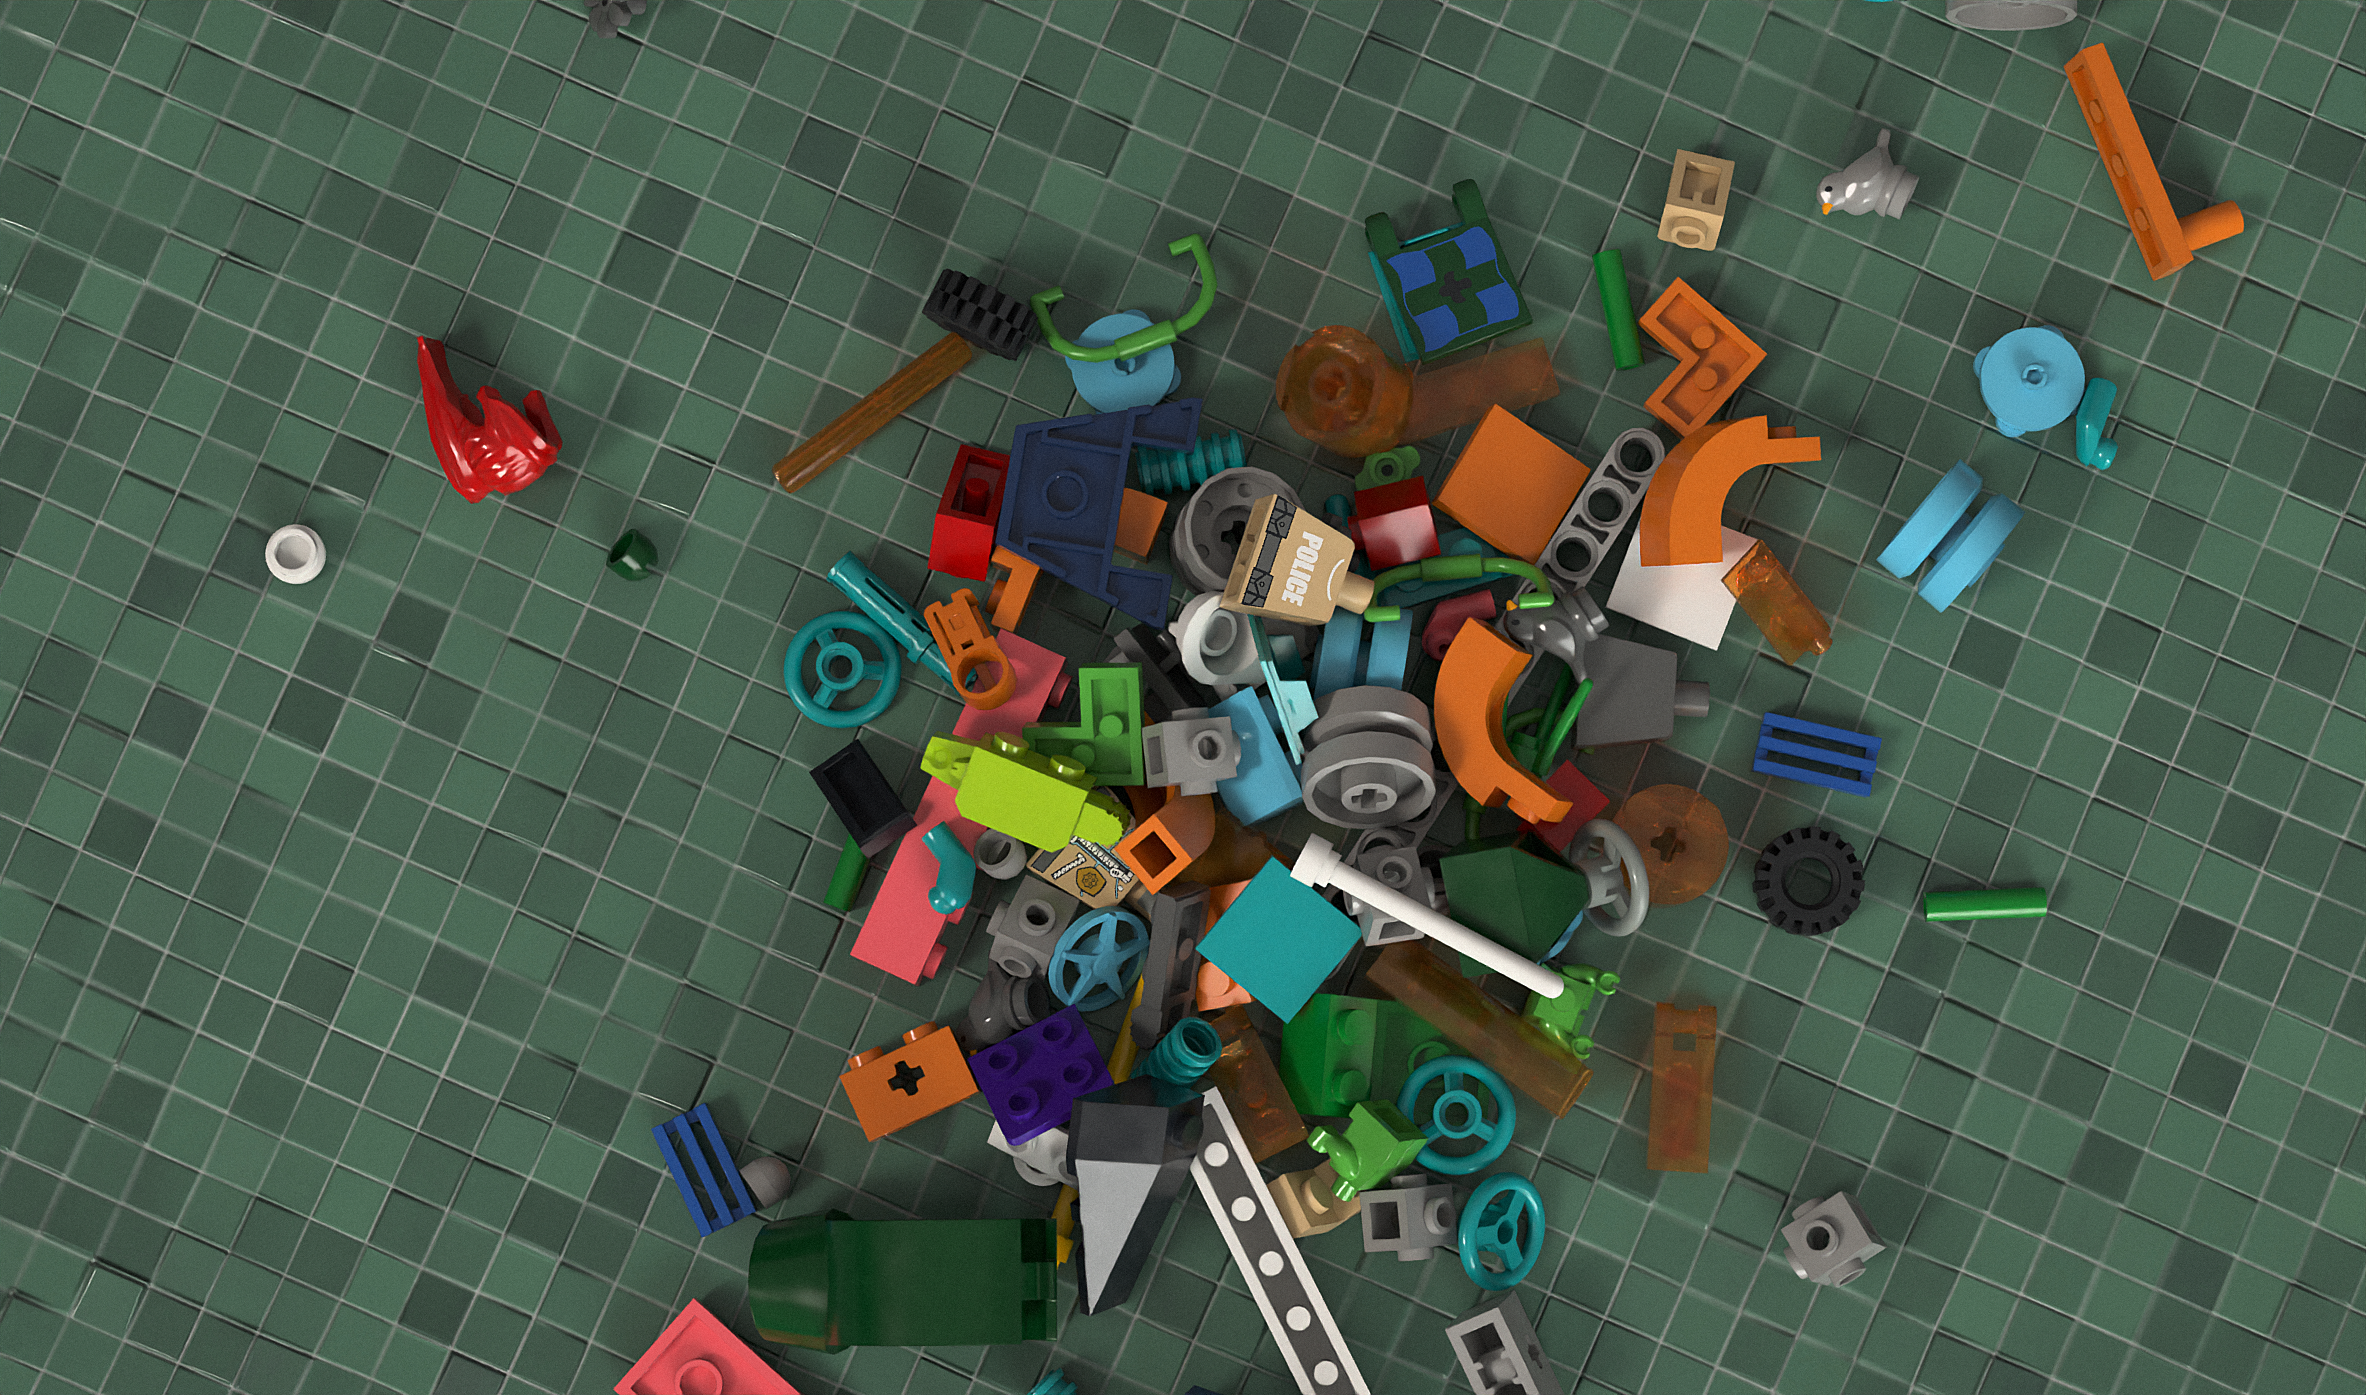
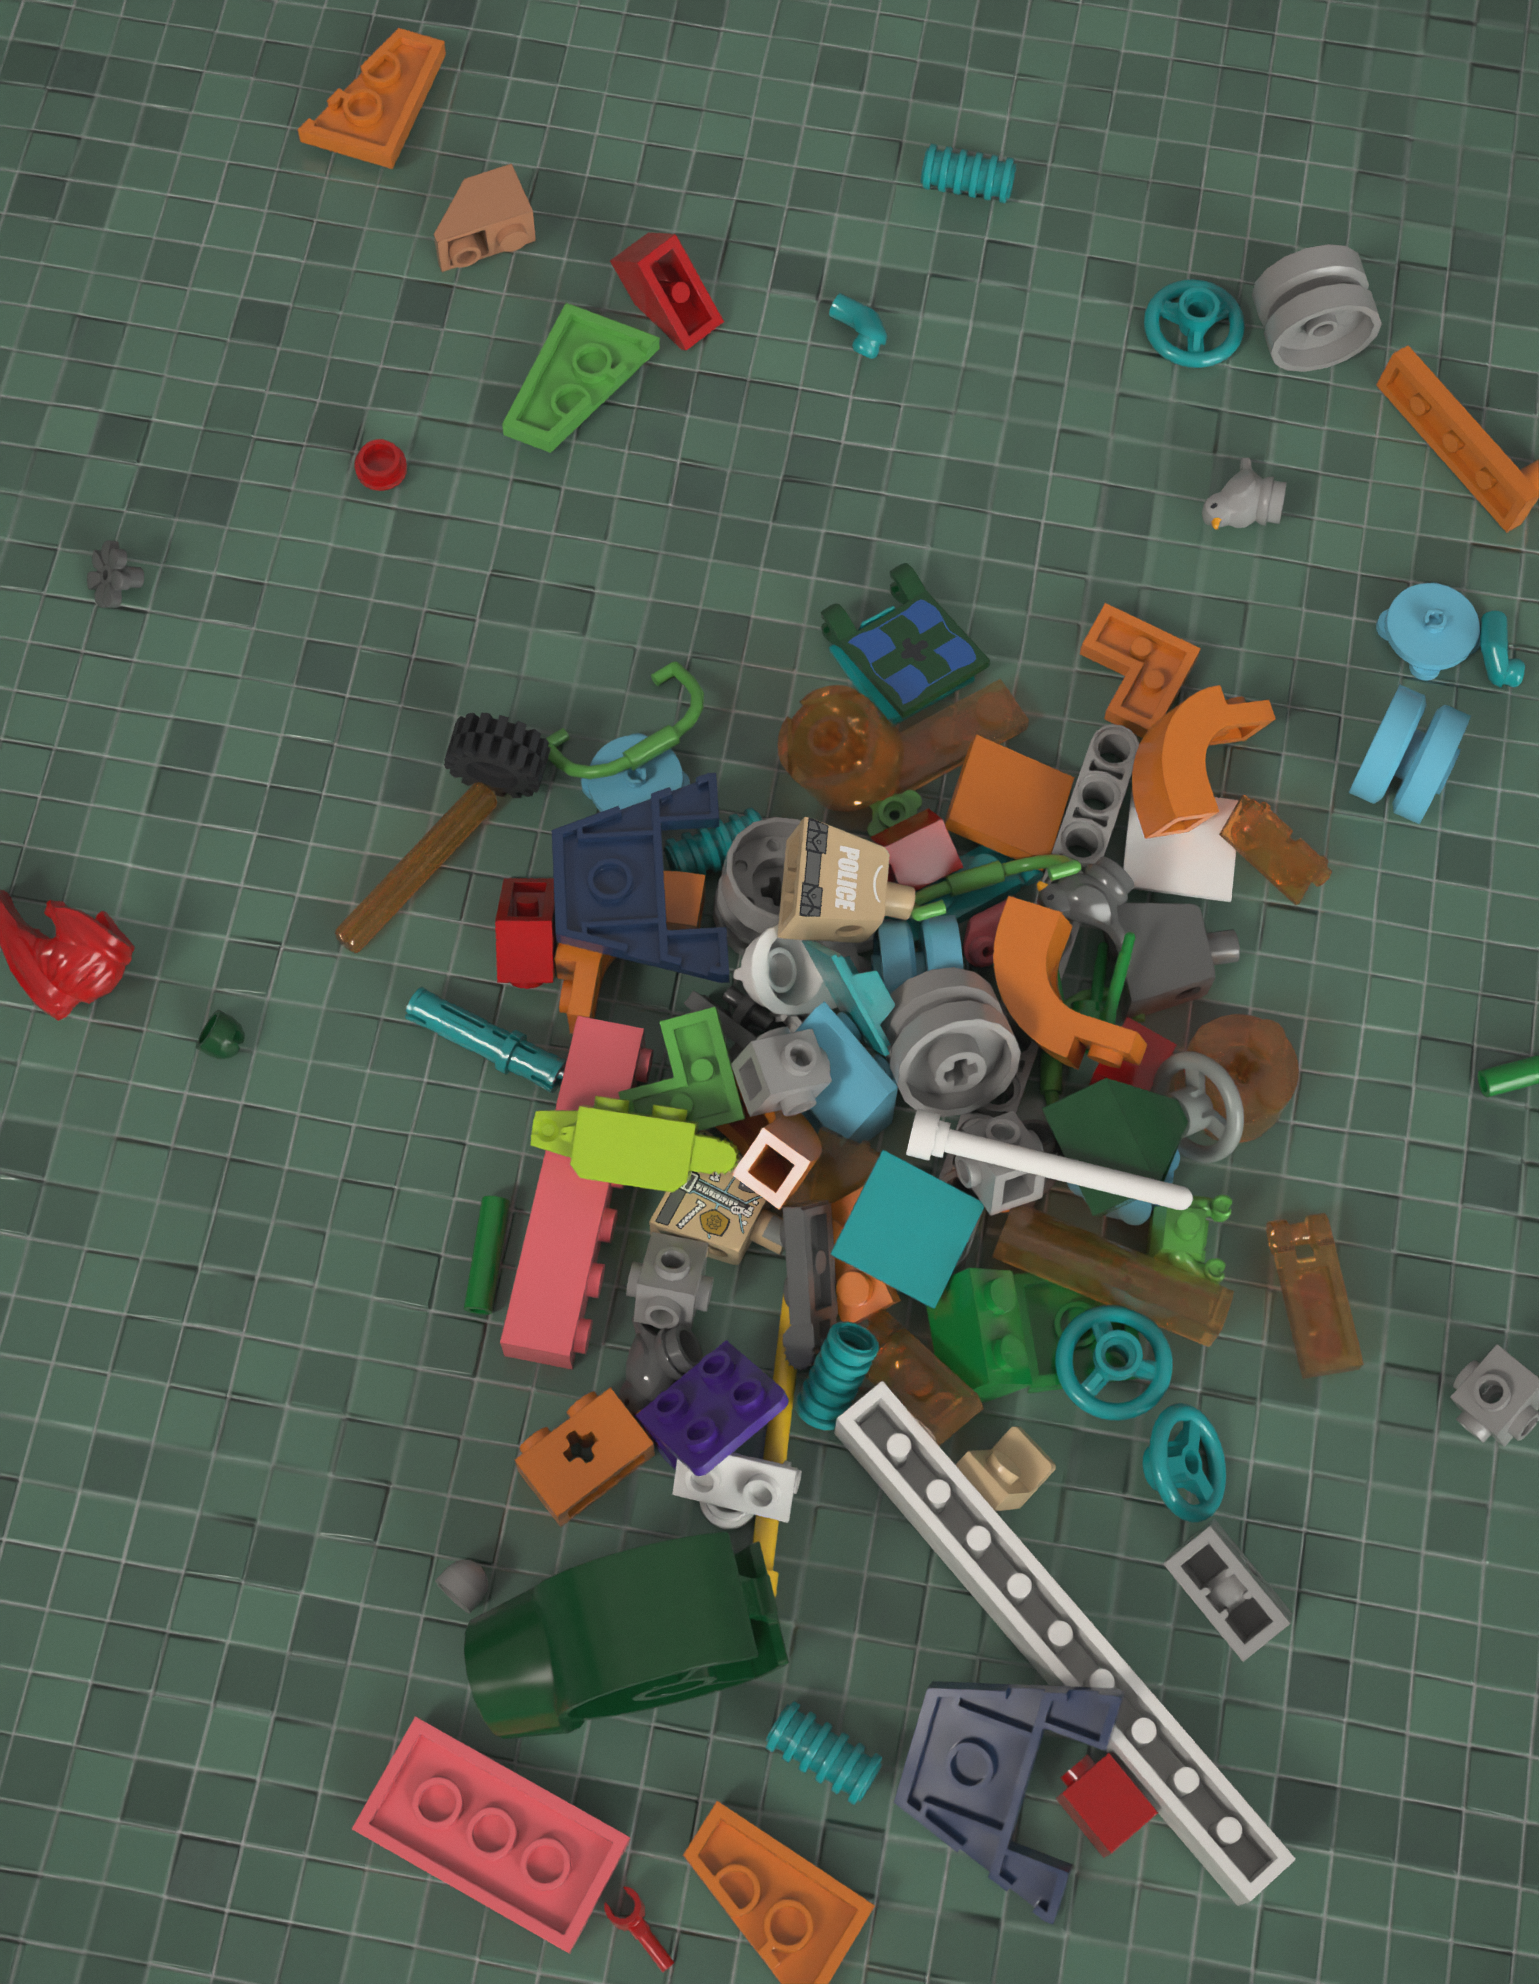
camera: 20 degrees left, 15 degrees down
blue tile [651,1103,758,1237] -> none
teal piece [783,611,902,728] -> none
black tile [809,739,917,859] -> none
teal arm [921,821,976,915] -> none
orange piece [924,588,1017,710] -> none
light grey hinge [974,828,1027,880] -> none
medium azure wheel [1049,906,1150,1011] -> none
black wedge [1066,1074,1205,1316] -> none
bright green piece [1307,1099,1429,1202] -> none
light grey brick [1359,1173,1457,1261] -> none
green piece [1592,249,1645,371] -> none
tan bracket [1657,149,1735,251] -> none
blue tile [1751,712,1882,798] -> none
black tyre [1752,826,1865,936] -> none

